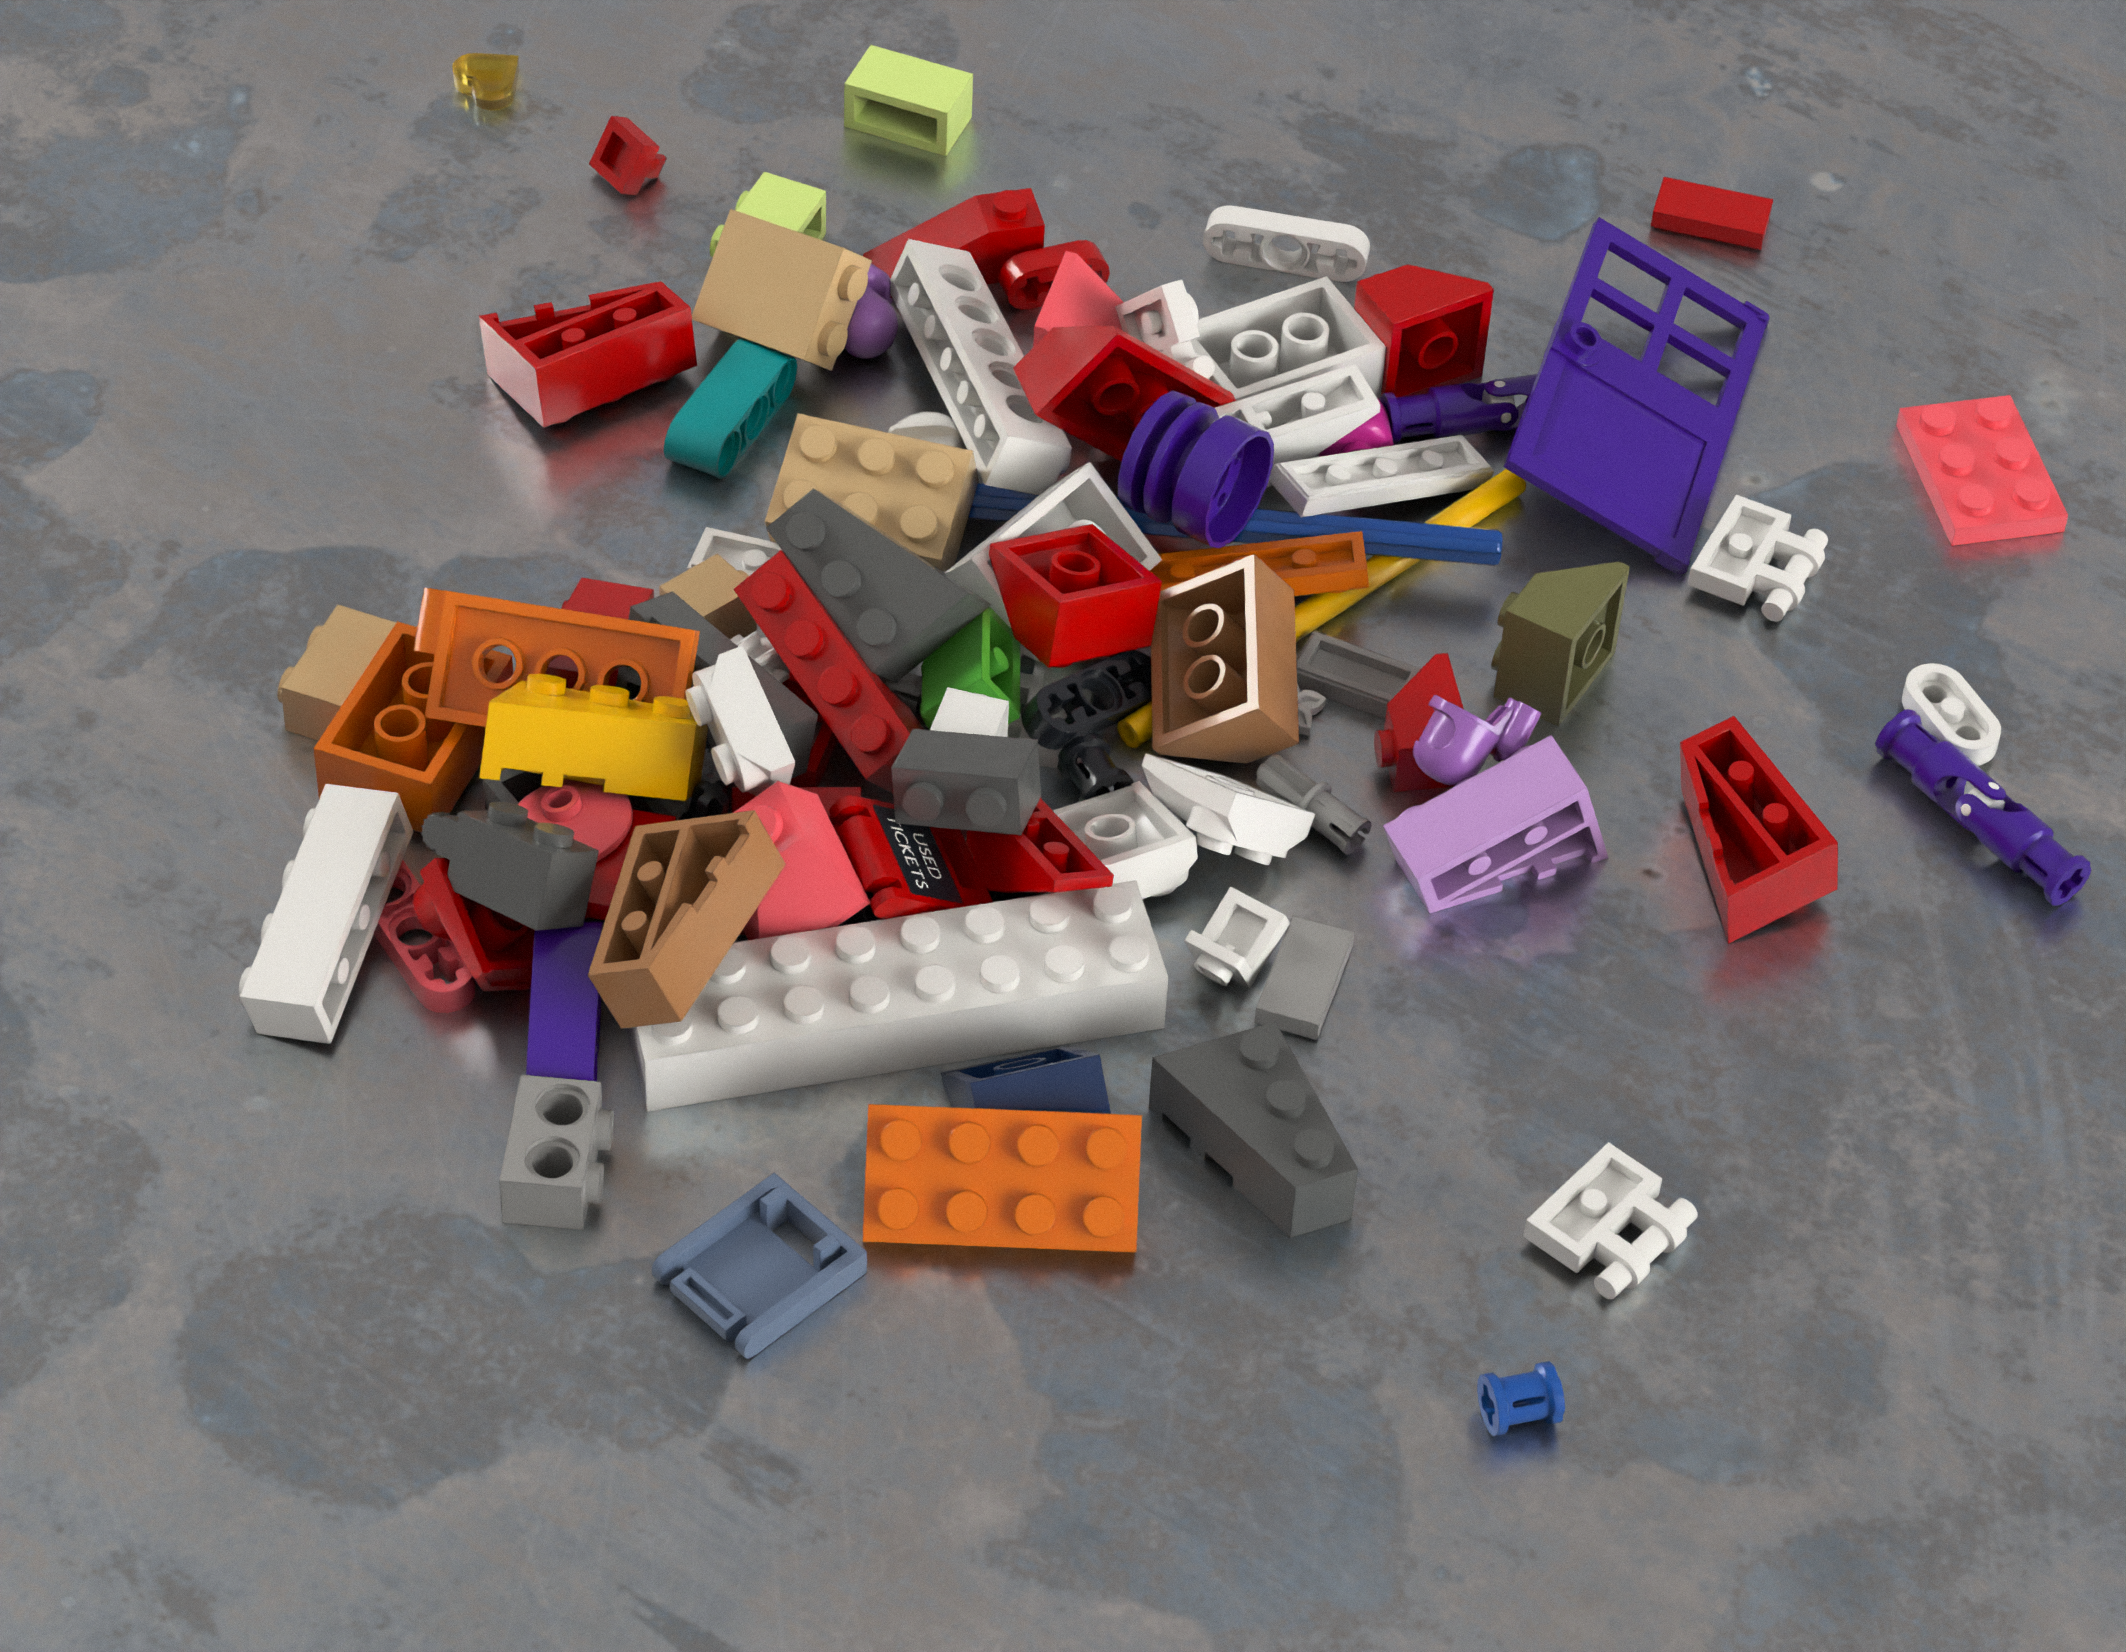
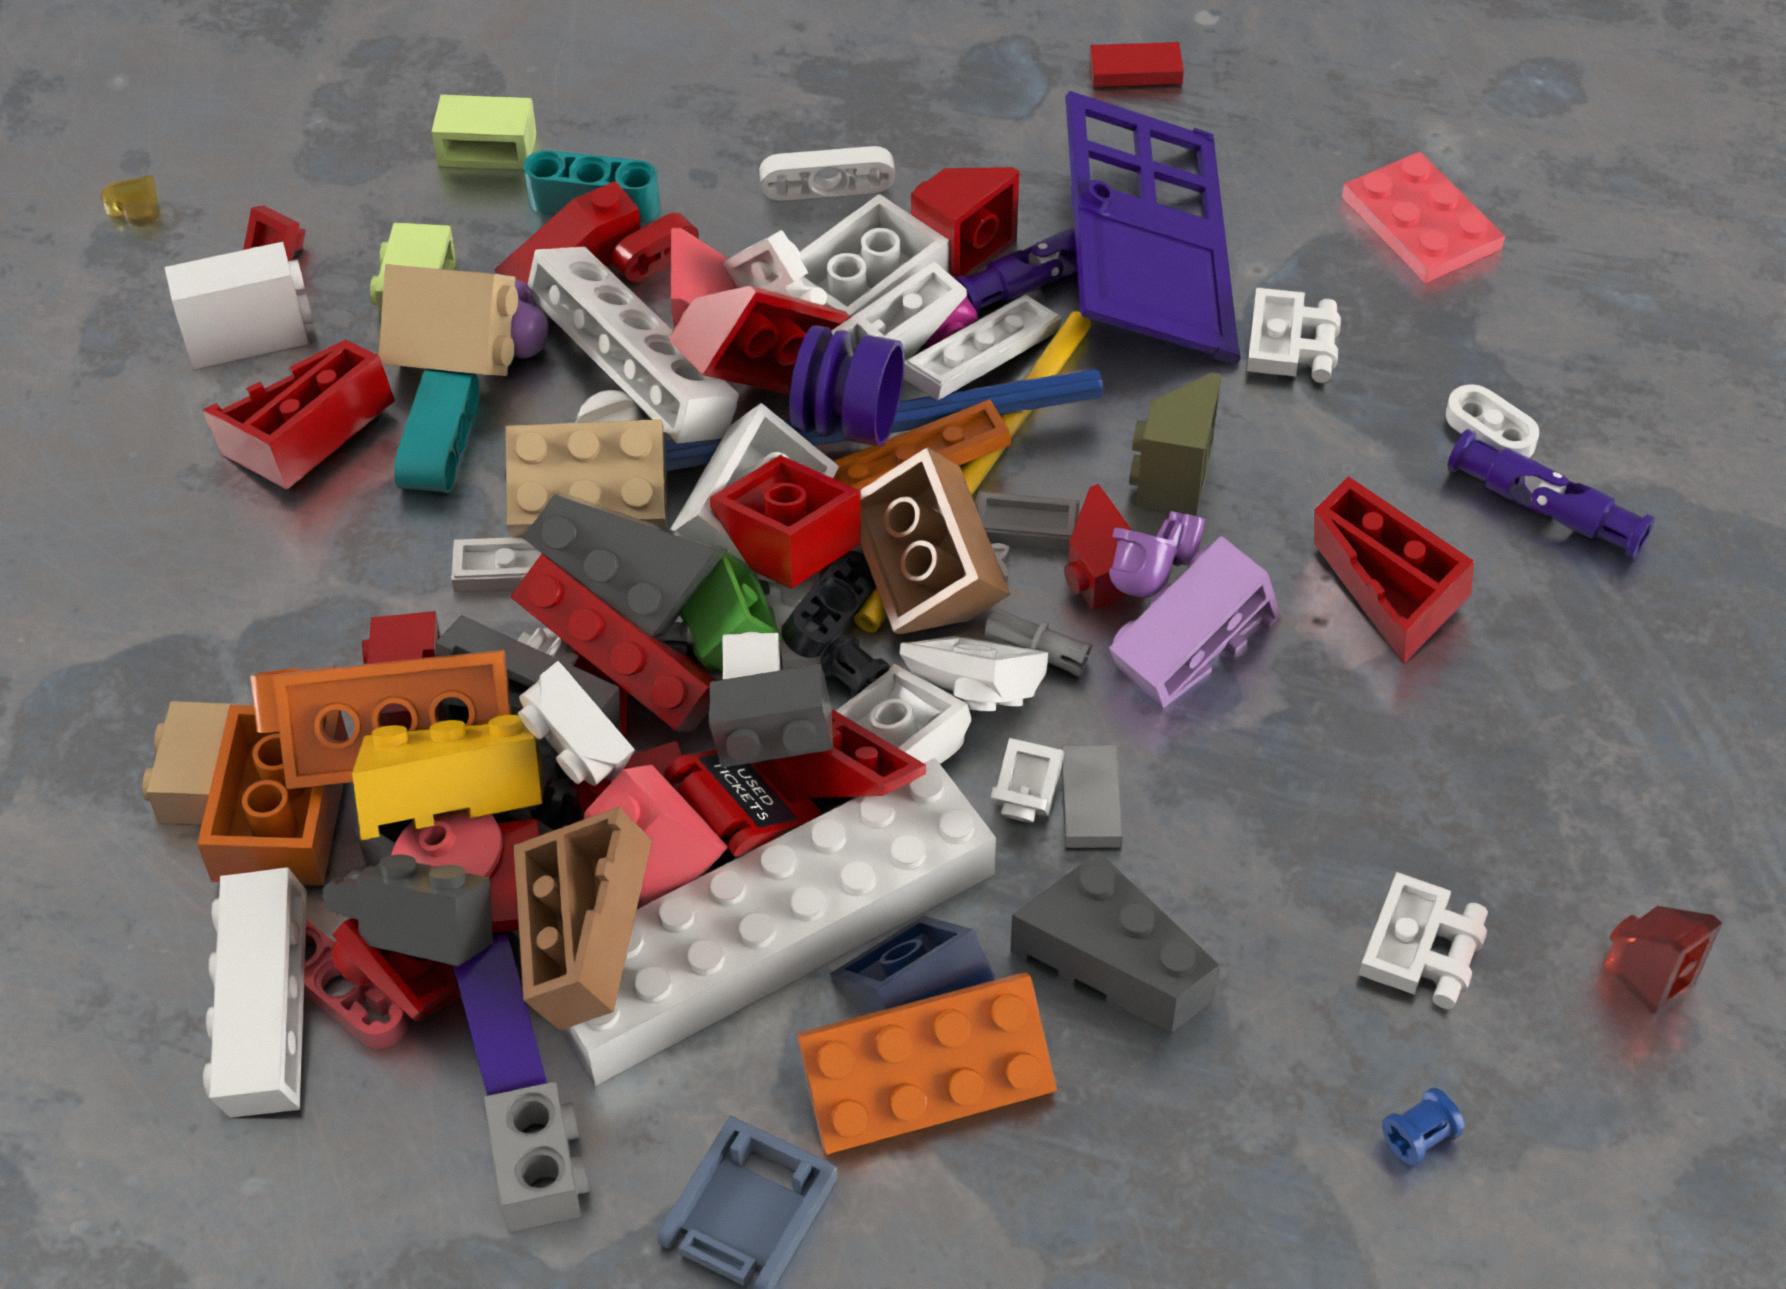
camera: 15 degrees left, 5 degrees up
tan brick [659,553,757,639] -> none
none -> white brick [165,242,314,370]
none -> teal beam [523,150,660,224]
none -> clear red slope [1604,906,1722,1014]

